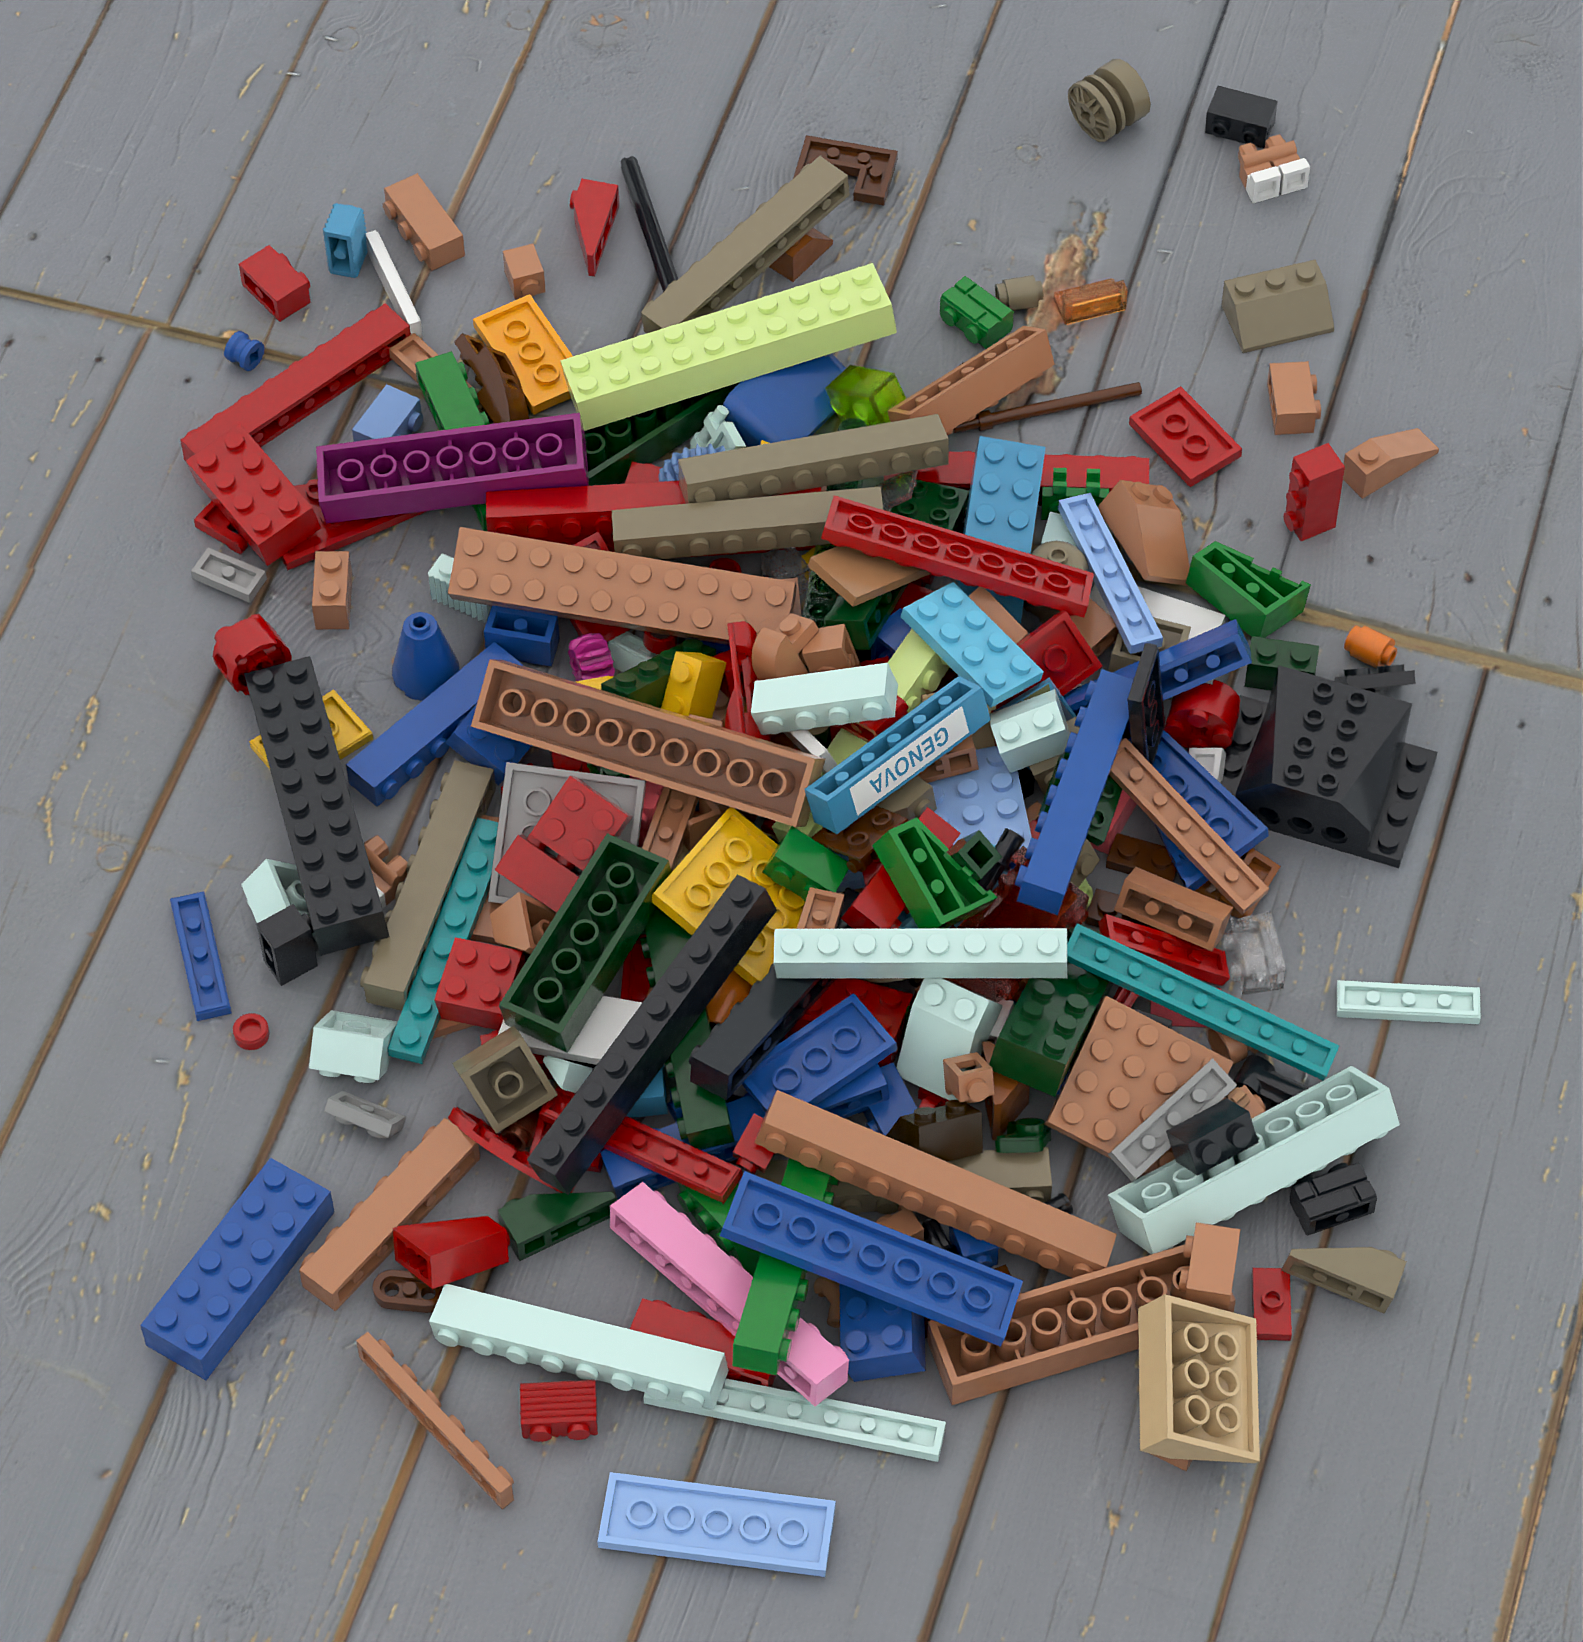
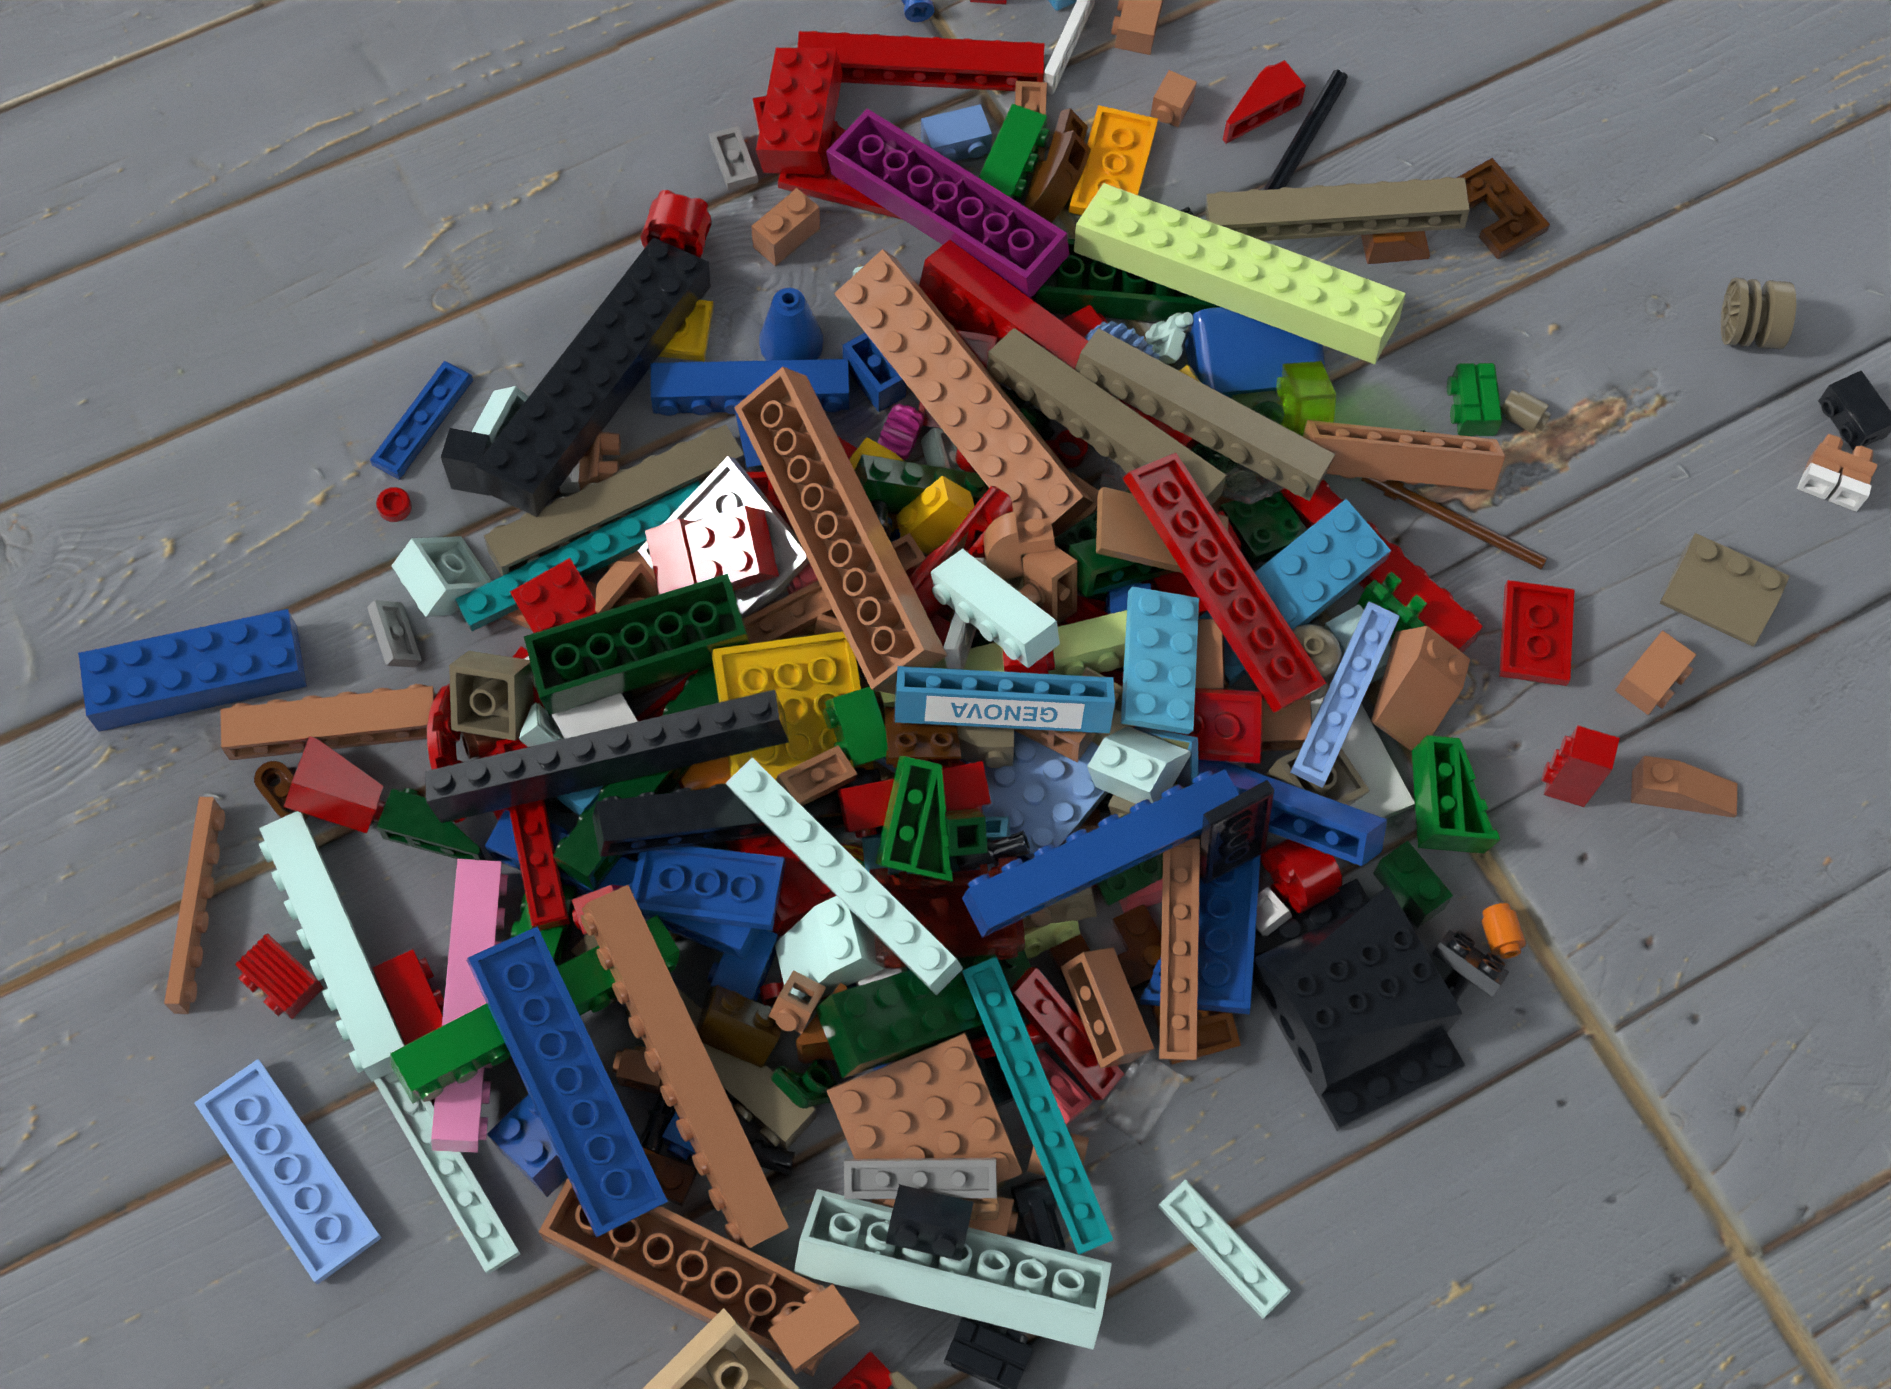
camera: 40 degrees right, 10 degrees up
clear orange panel [1054,278,1128,325] -> none

